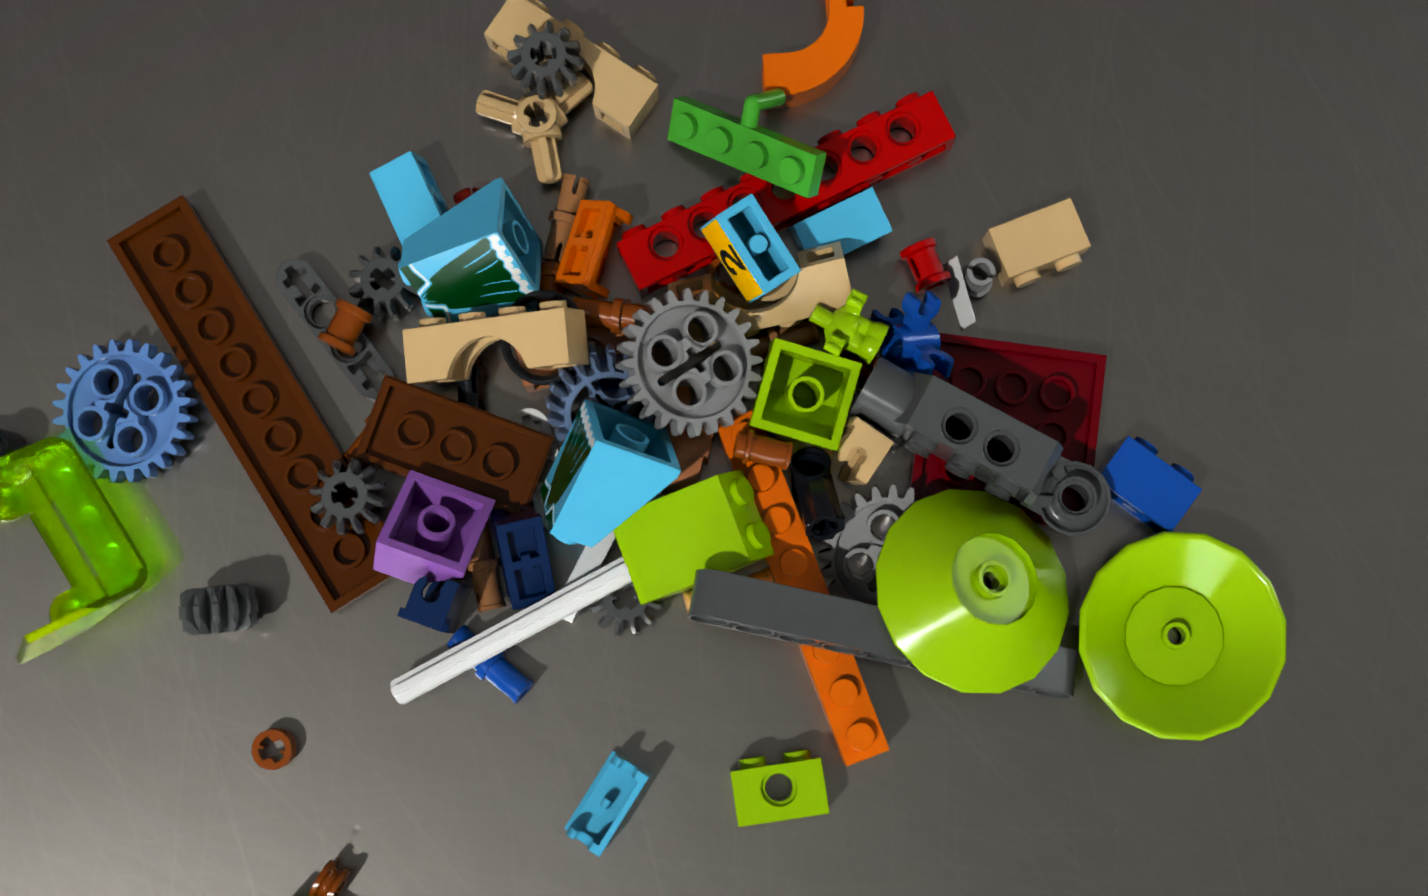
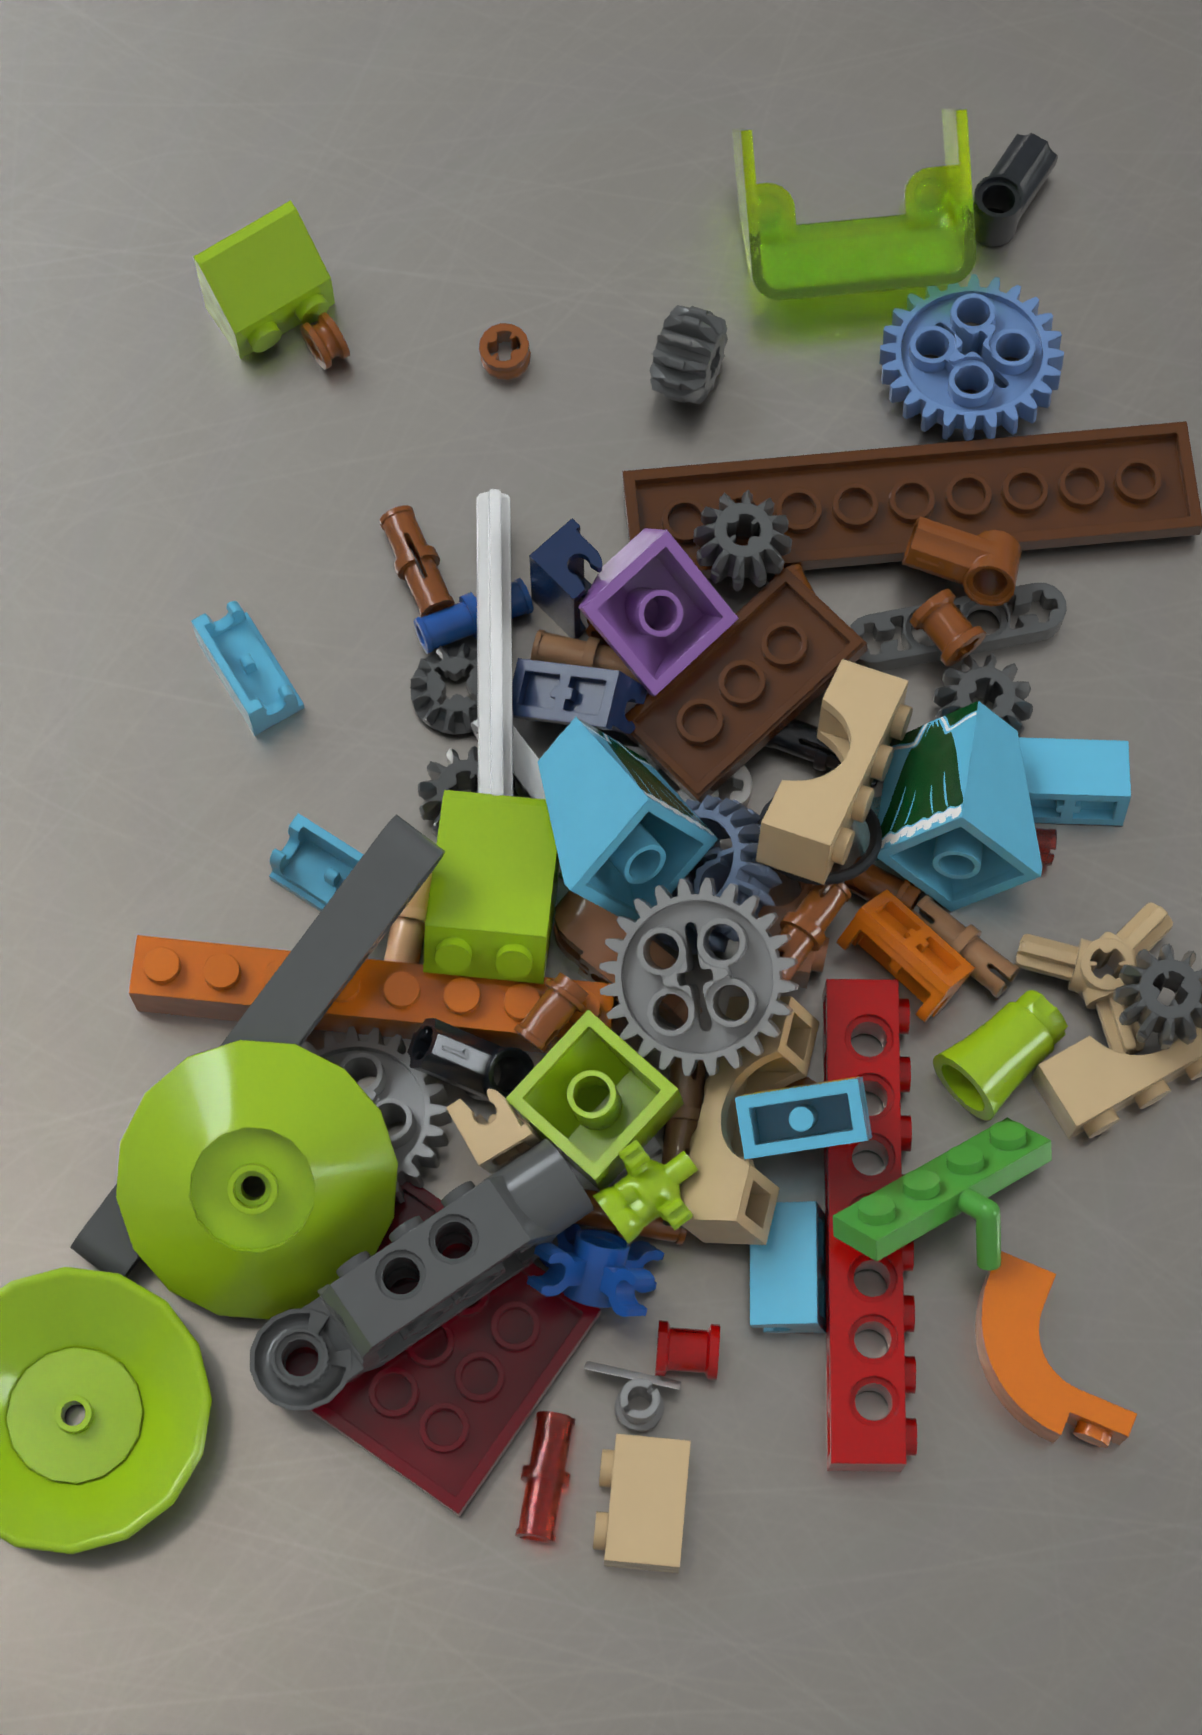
camera: 115 degrees right, 10 degrees down
lime brick [730,749,830,827] -> none
blue brick [1098,436,1203,534] -> none
none -> medium azure hinge [269,813,364,912]
none -> dark orange pin [379,505,455,617]
none -> dark grey gear [410,643,477,734]
none -> clear red pin [515,1411,576,1543]
none -> dark orange piece [902,516,1022,607]
none -> lime plant [933,990,1068,1121]

